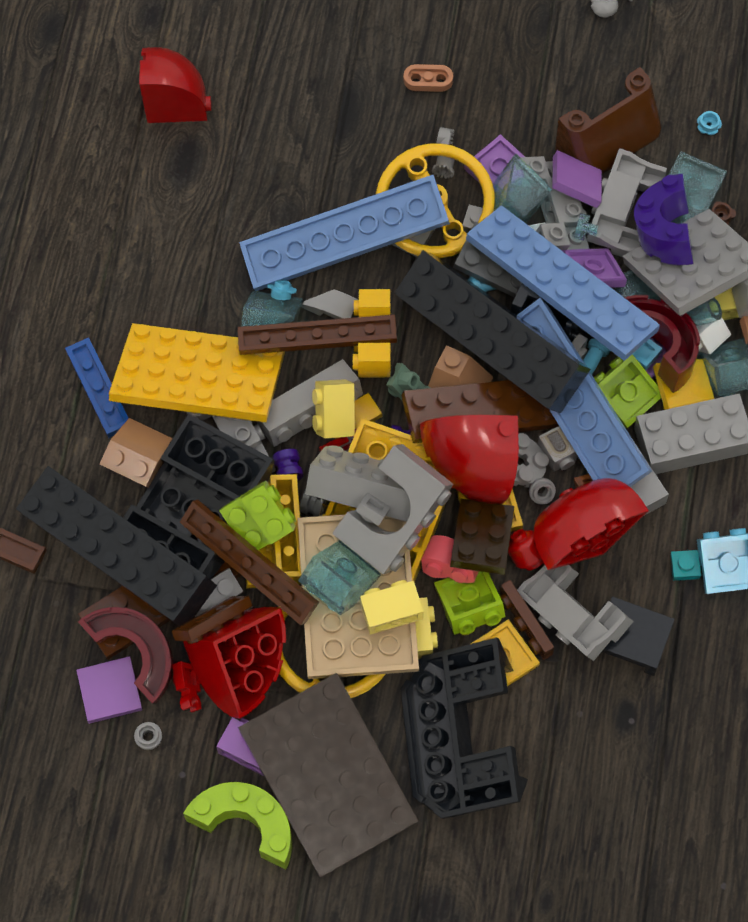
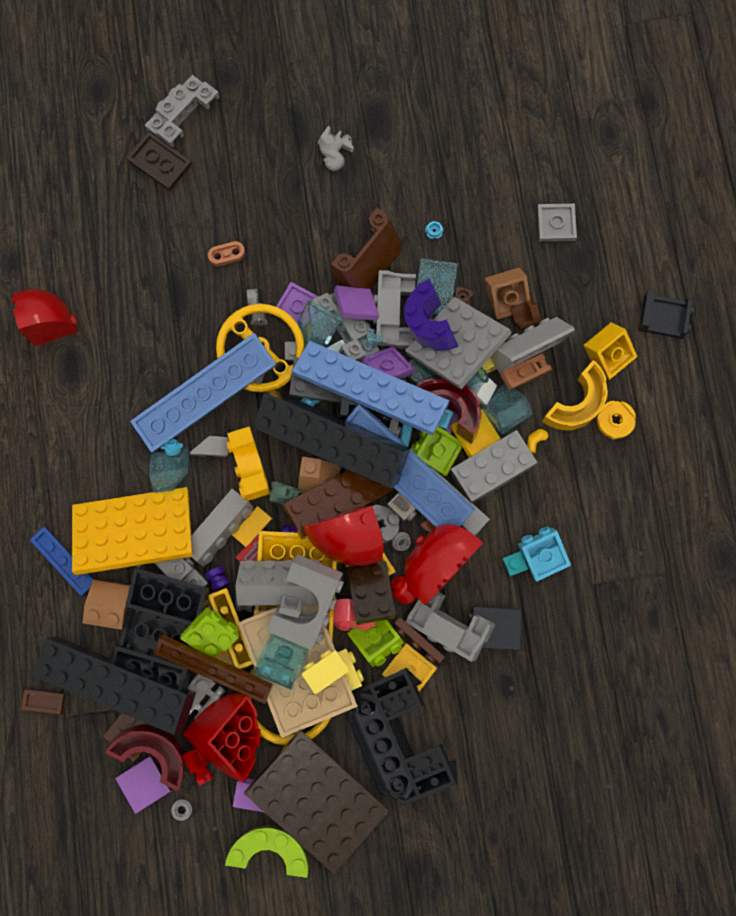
camera: 20 degrees left, 10 degrees up
reddish brown plate [172,596,252,644] -> none
reddish brown plate [238,314,397,355] -> none
light yellow brick [312,379,355,438] -> none

